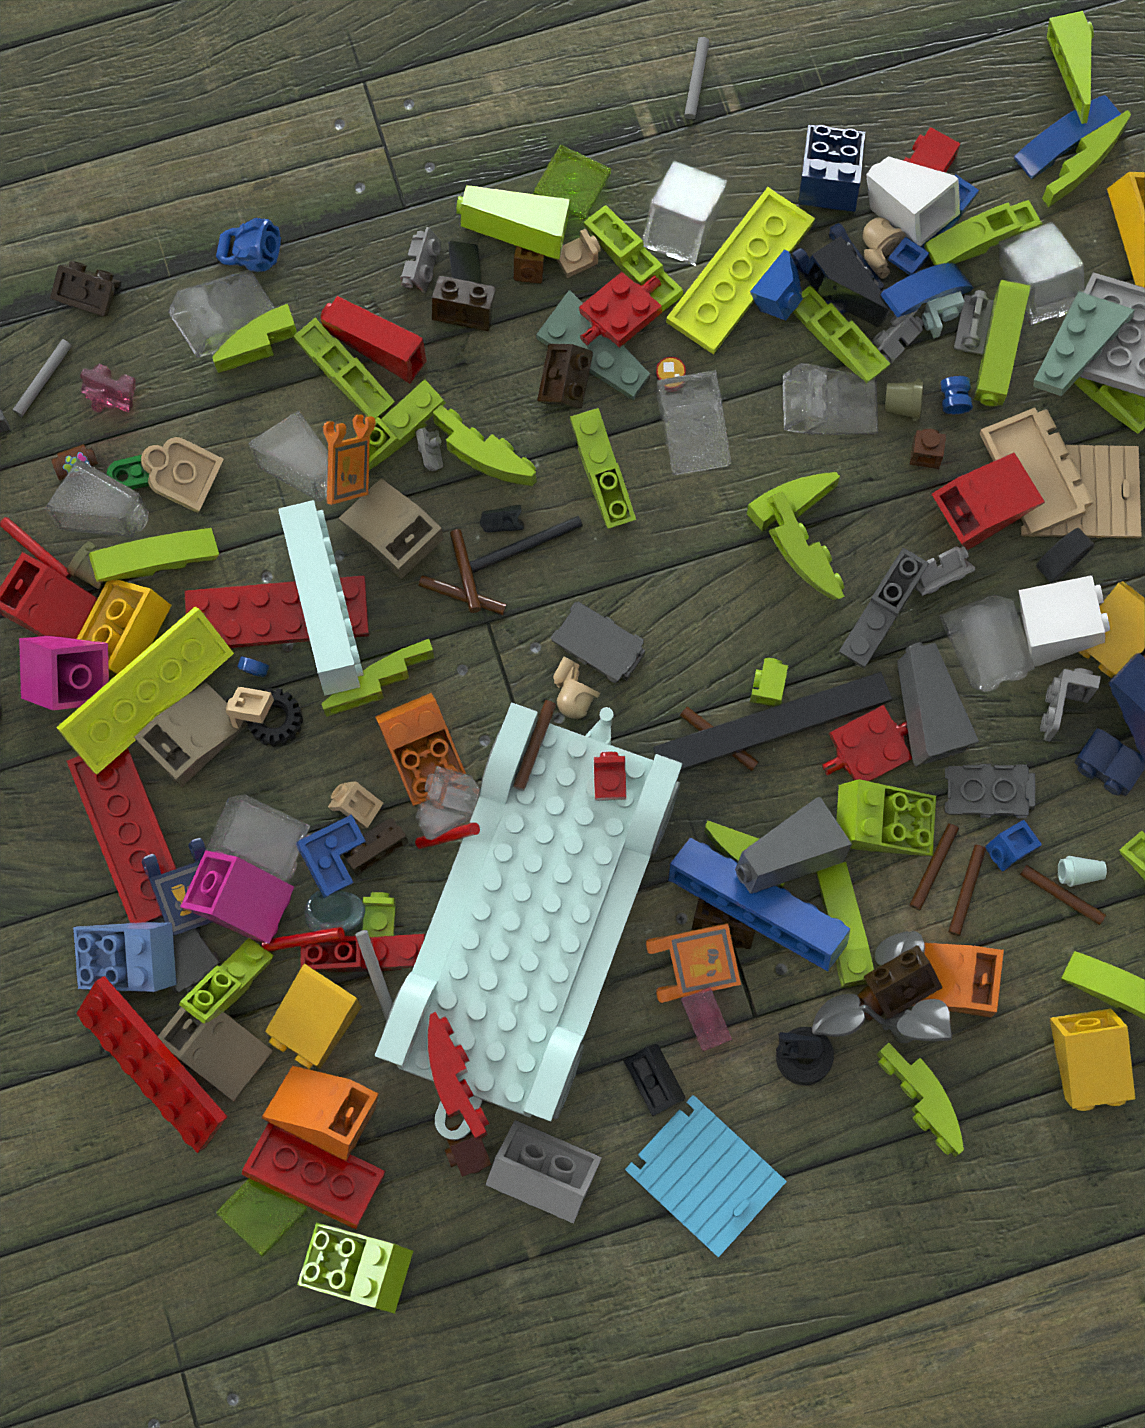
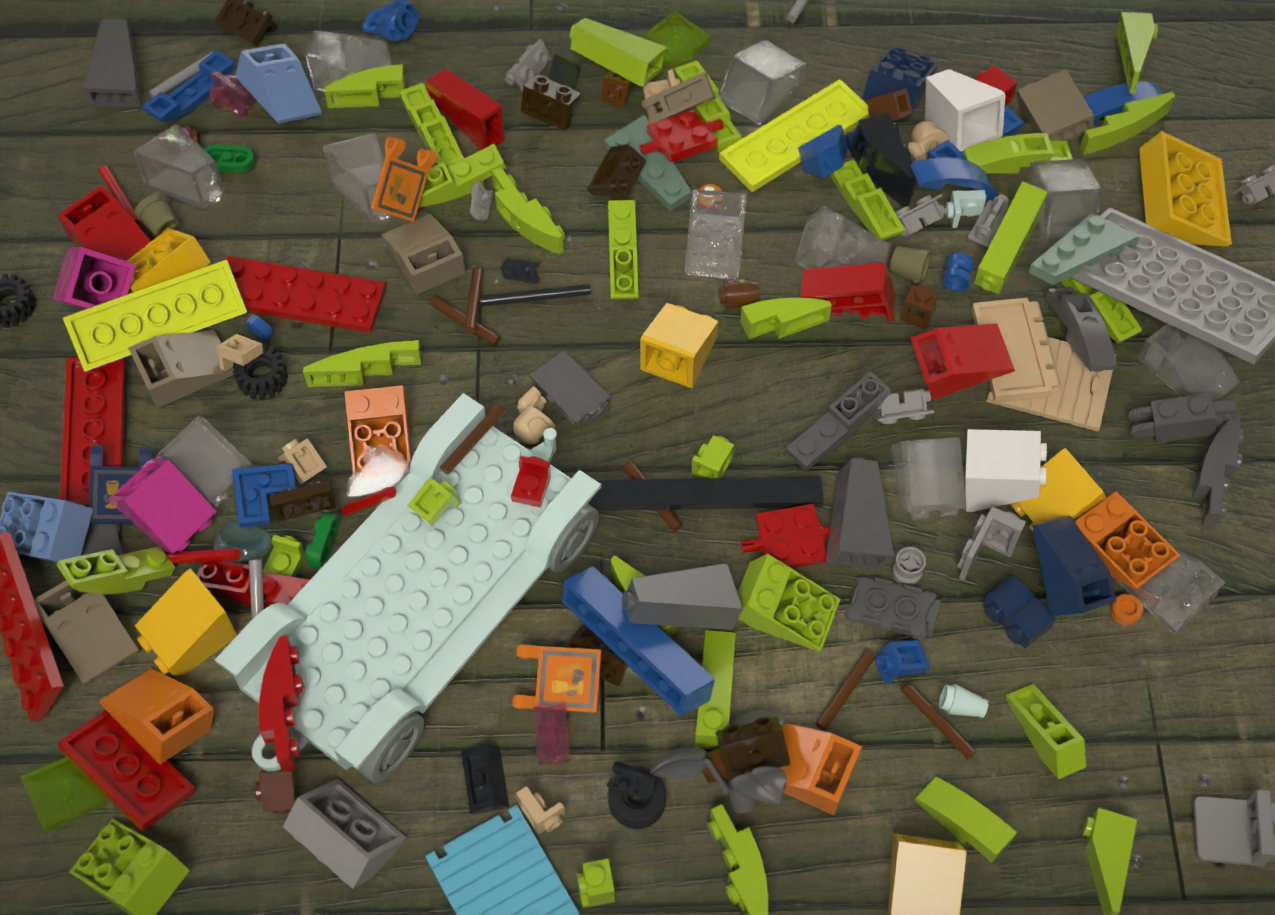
camera: 15 degrees right, 15 degrees down
lime slope [89,528,219,582] -> none
tan plate [141,437,224,513] -> none
light aqua brick [278,500,364,696] -> none
lime slope [767,491,845,600] -> none
reddish brown bar [909,823,959,911] -> none
black tyre [1036,528,1094,583] -> none
none -> blue slope [142,50,235,122]
none -> medium blue slope [235,44,322,124]
none -> green plate [305,512,340,569]
none -> lime bracket [407,477,461,526]
none -> tan bracket [516,786,565,835]
none -> lime brick [577,859,615,908]
none -> yellow slope [640,303,719,388]
none -> dark tan plate [641,72,716,124]
none -> reddish brown brick [718,279,760,309]
none -> red wedge [801,262,896,321]
none -> reddish brown brick [867,88,913,121]
none -> light grey wheel [892,547,926,586]
none -> dark tan brick [1018,69,1094,141]
none -> dark grey slope [1045,287,1117,372]

